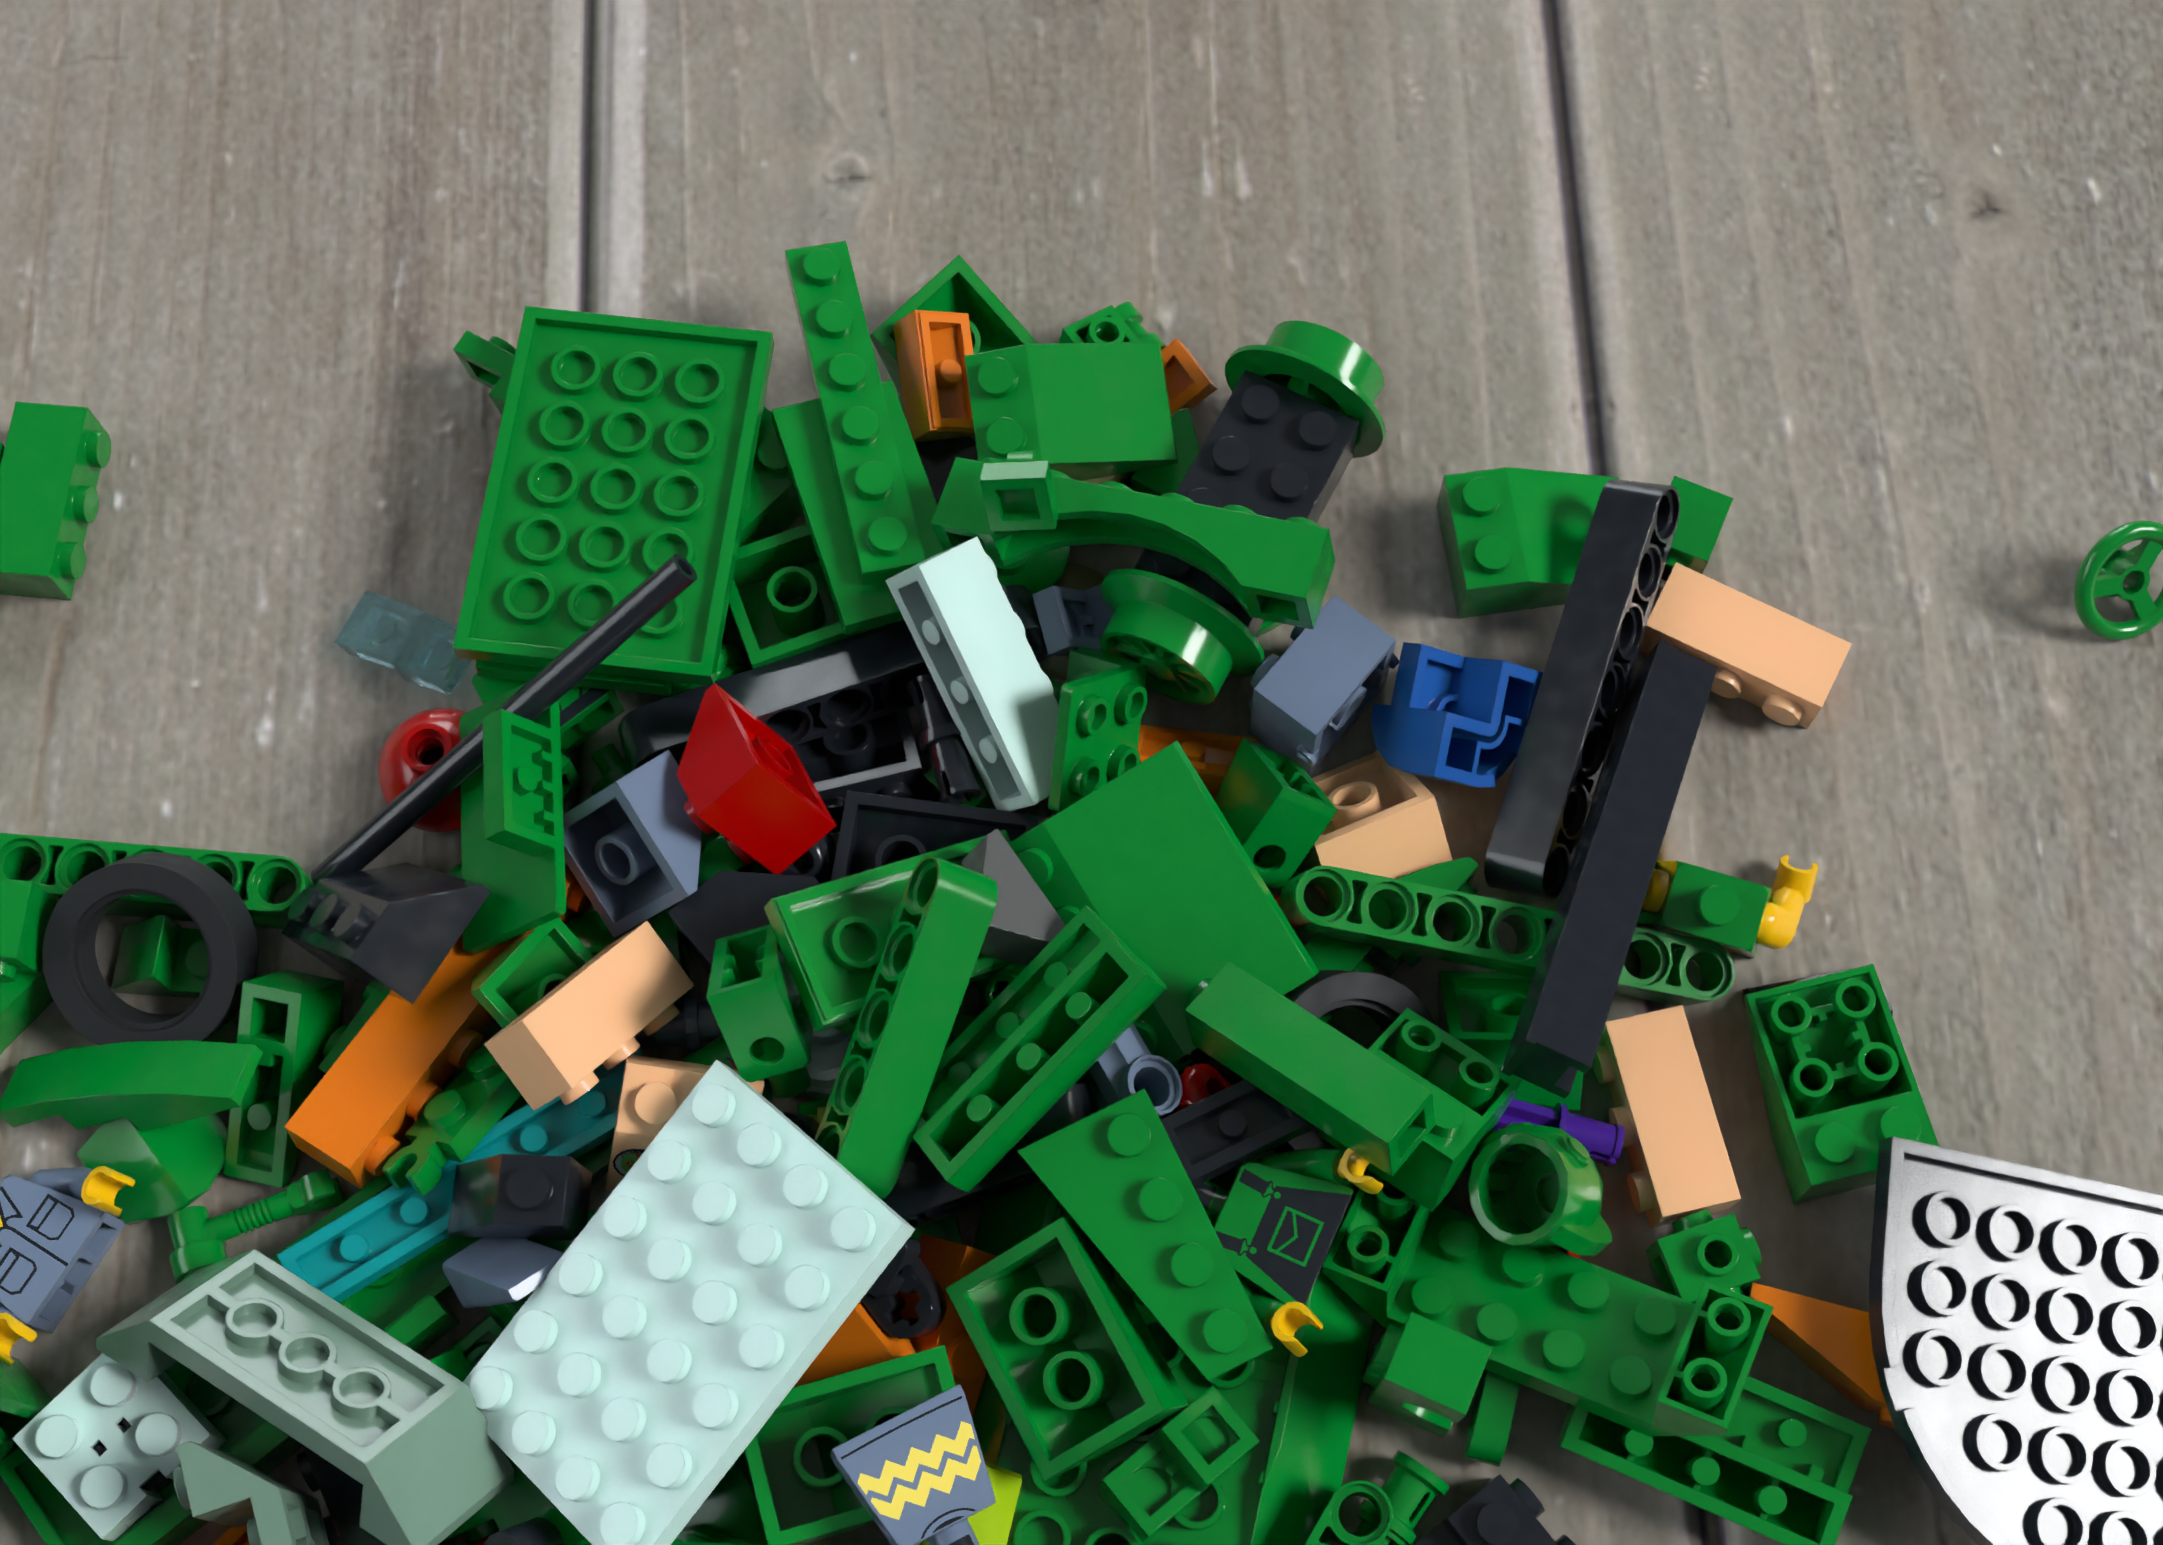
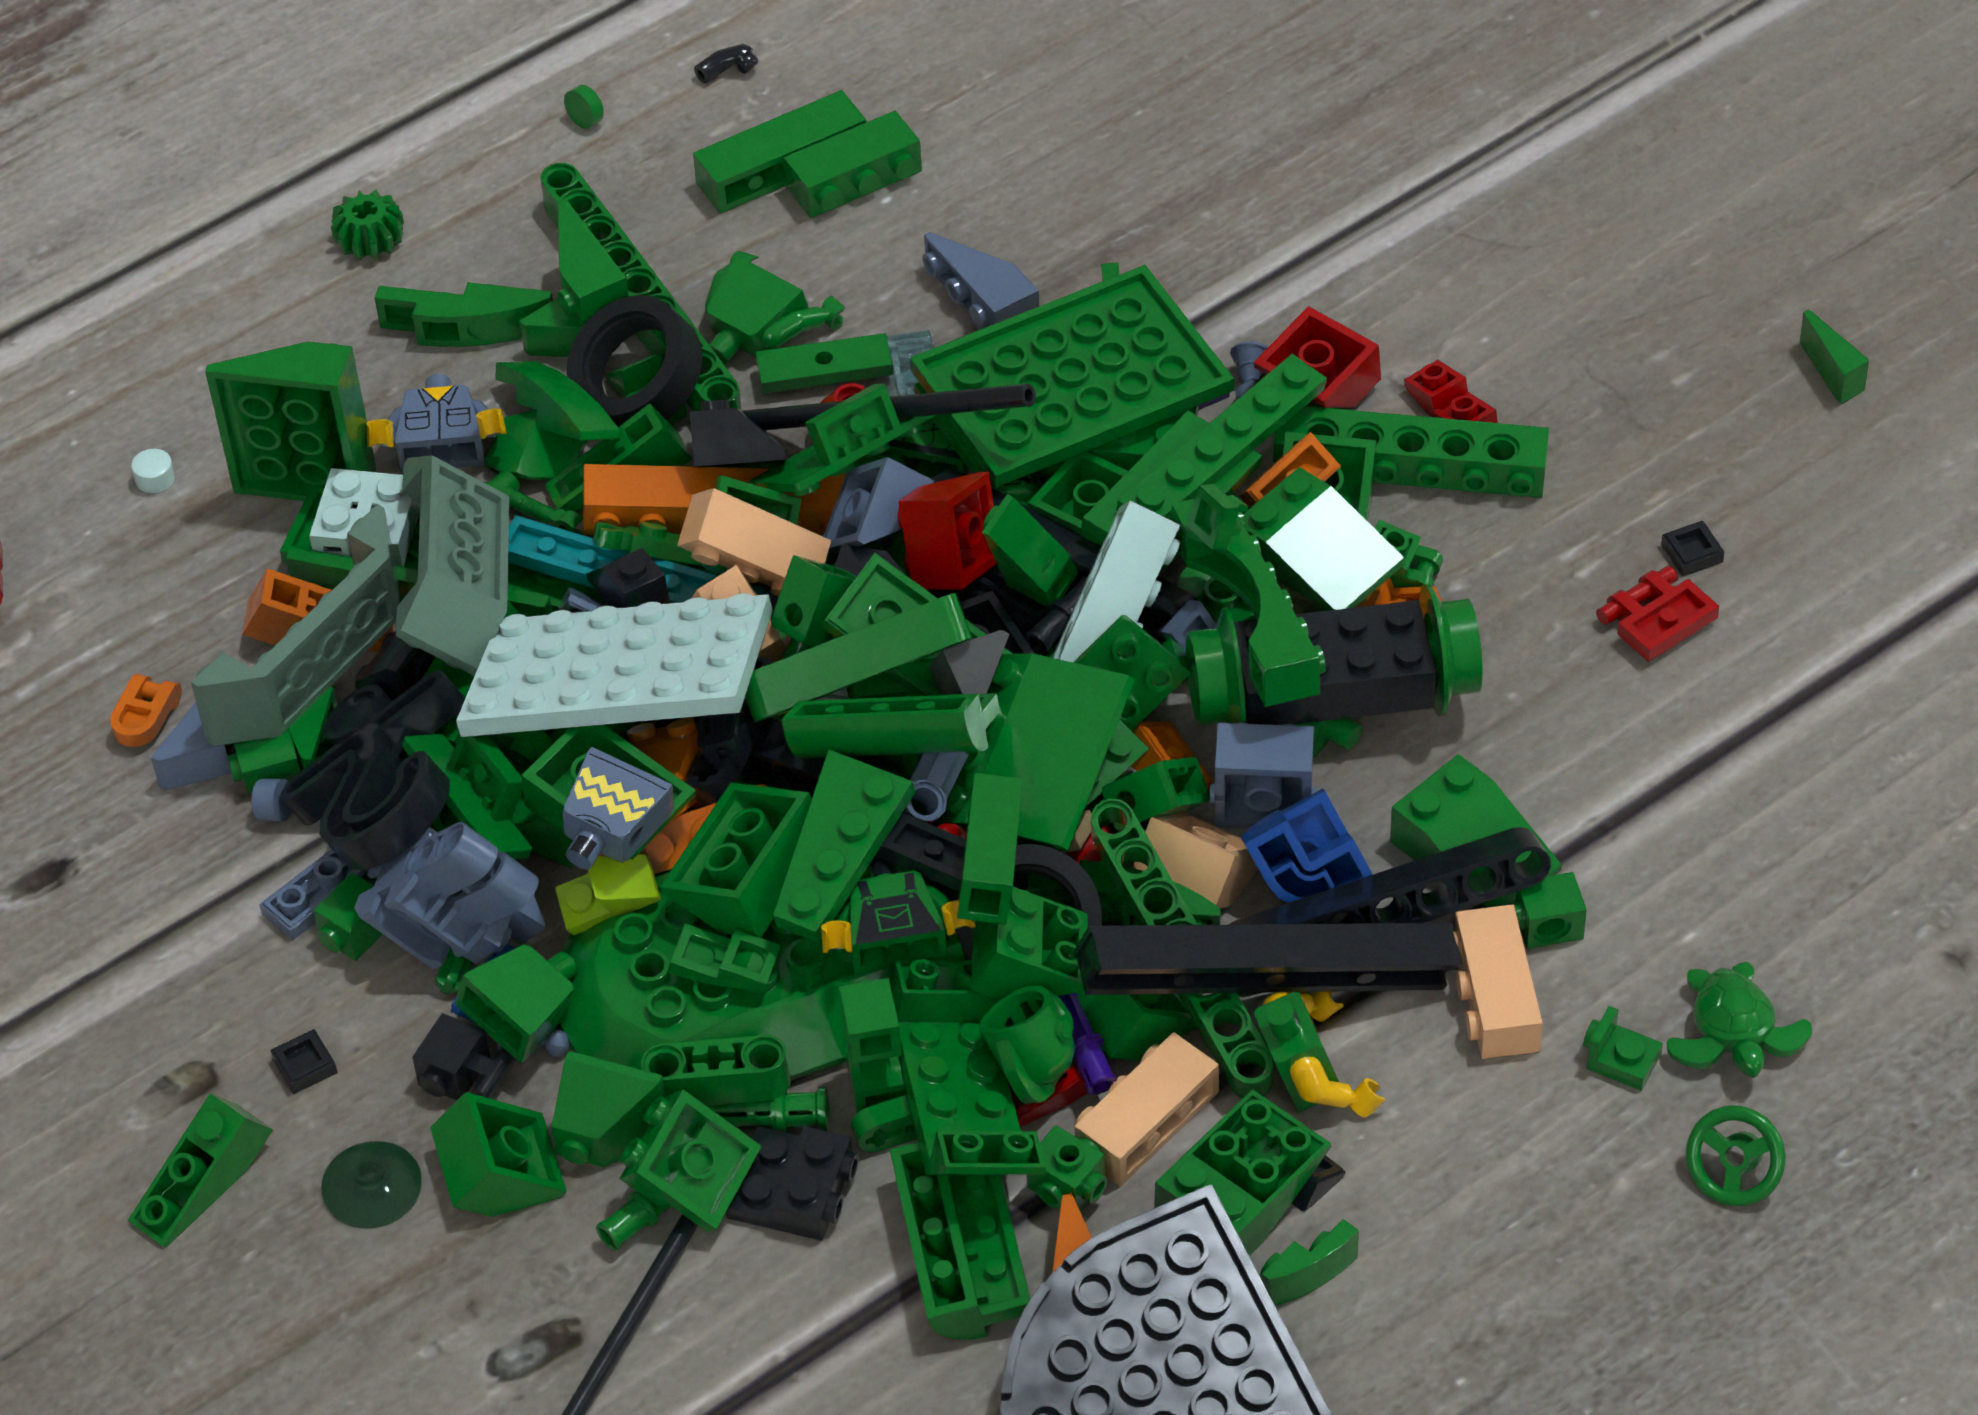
camera: 55 degrees right, 20 degrees down
none -> green torso [705,251,845,364]
none -> green tile [756,333,893,394]
none -> sand blue slope [922,232,1039,330]
none -> green slope [982,494,1078,607]
none -> sand blue piece [1230,341,1268,400]
none -> red slope [1254,306,1381,408]
none -> green slope [1260,1219,1359,1305]
none -> green brick [1273,406,1549,498]
none -> red slope [1404,360,1498,423]
none -> green bracket [1583,1006,1663,1091]
none -> red plate [1596,566,1719,662]
none -> black tile [1661,520,1724,576]
none -> green animal [1666,962,1812,1078]

